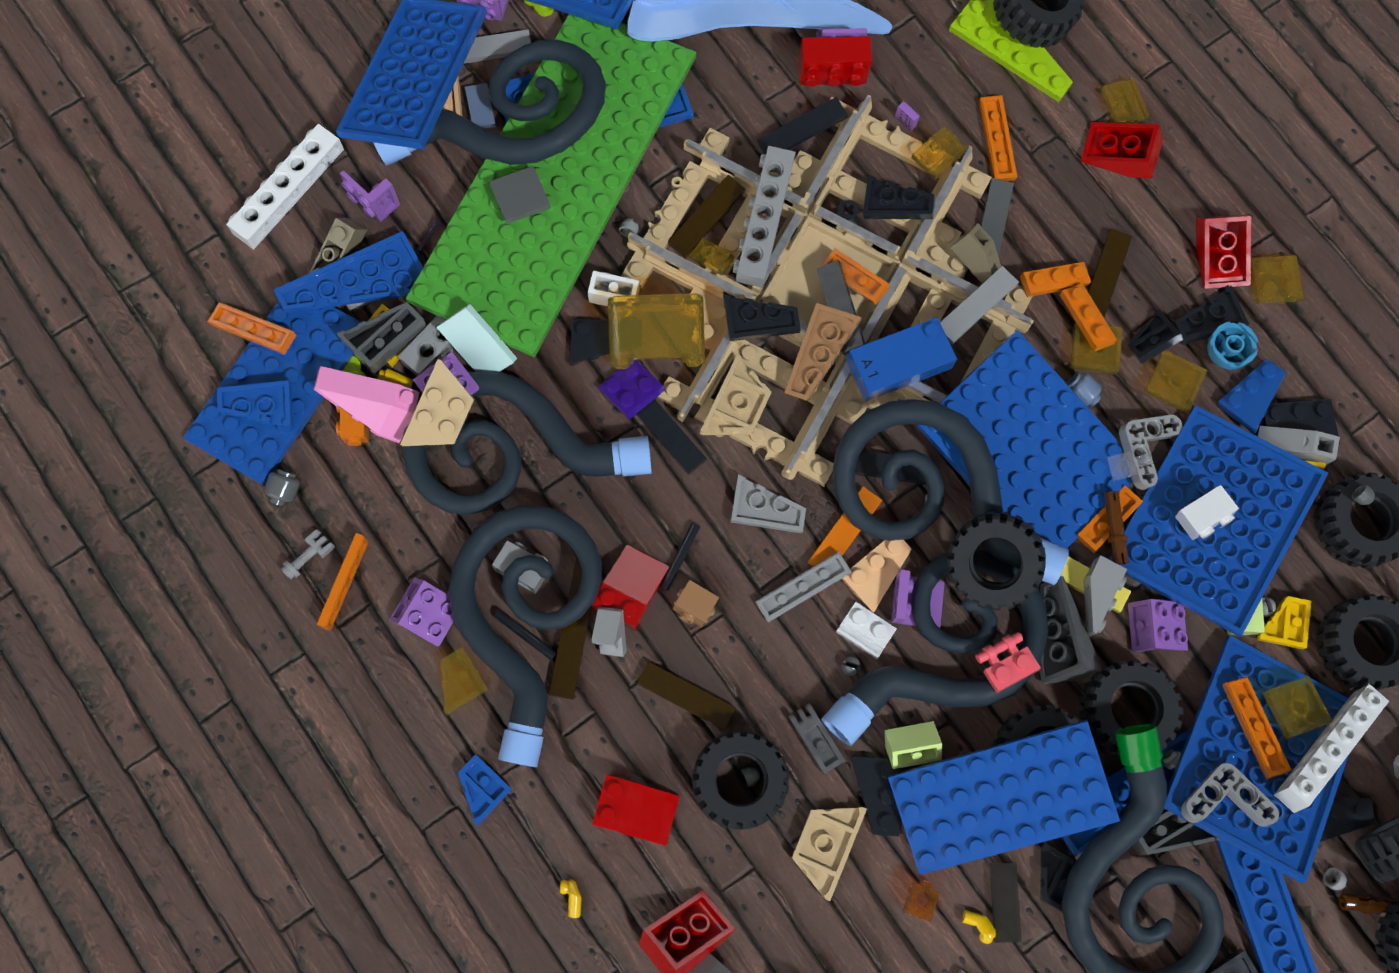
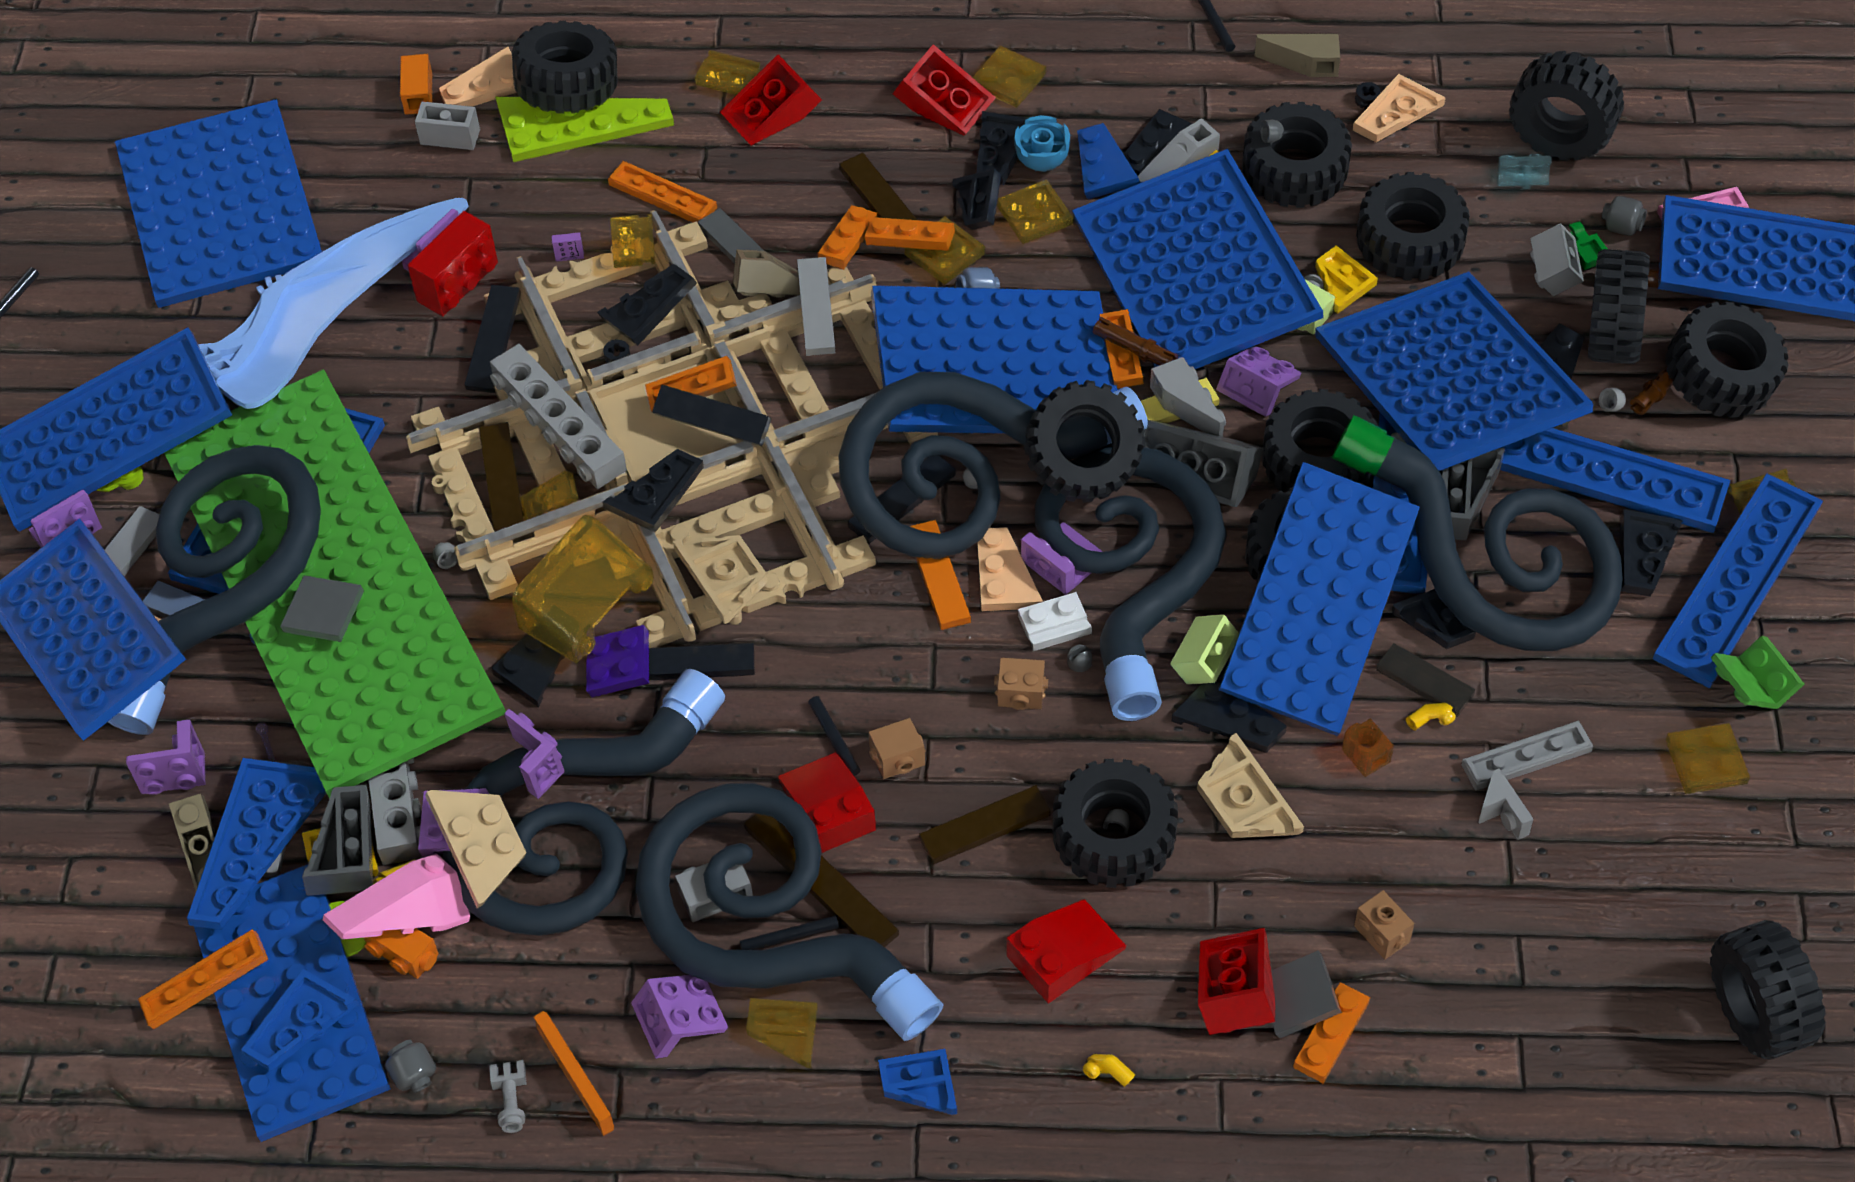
camera: 45 degrees left, 20 degrees down
white brick [226,124,344,250] -> none
light aqua tile [436,304,517,372] -> none
white brick [588,271,640,312] -> none
light grey slope [592,607,627,657] -> none
light grey wing [731,474,806,534] -> none
light grey tile [755,552,852,623] -> none
medium nougat wing [784,303,862,401] -> none
flat silver hinge [788,703,845,775] -> none
blue brick [846,317,957,402] -> none
coral plate [975,632,1041,694] -> none
clear plate [1107,451,1154,481] -> none
light grey beam [1119,415,1183,490] -> none
white brick [1175,485,1239,540] -> none
light grey beam [1181,763,1279,827] -> none
orange tile [1222,676,1292,780] -> none
clear yellow plate [1263,676,1333,739] -> none
white brick [1274,684,1389,813] -> none
none -> medium lavender bracket [504,709,565,799]
none -> medium nougat head [994,658,1048,710]

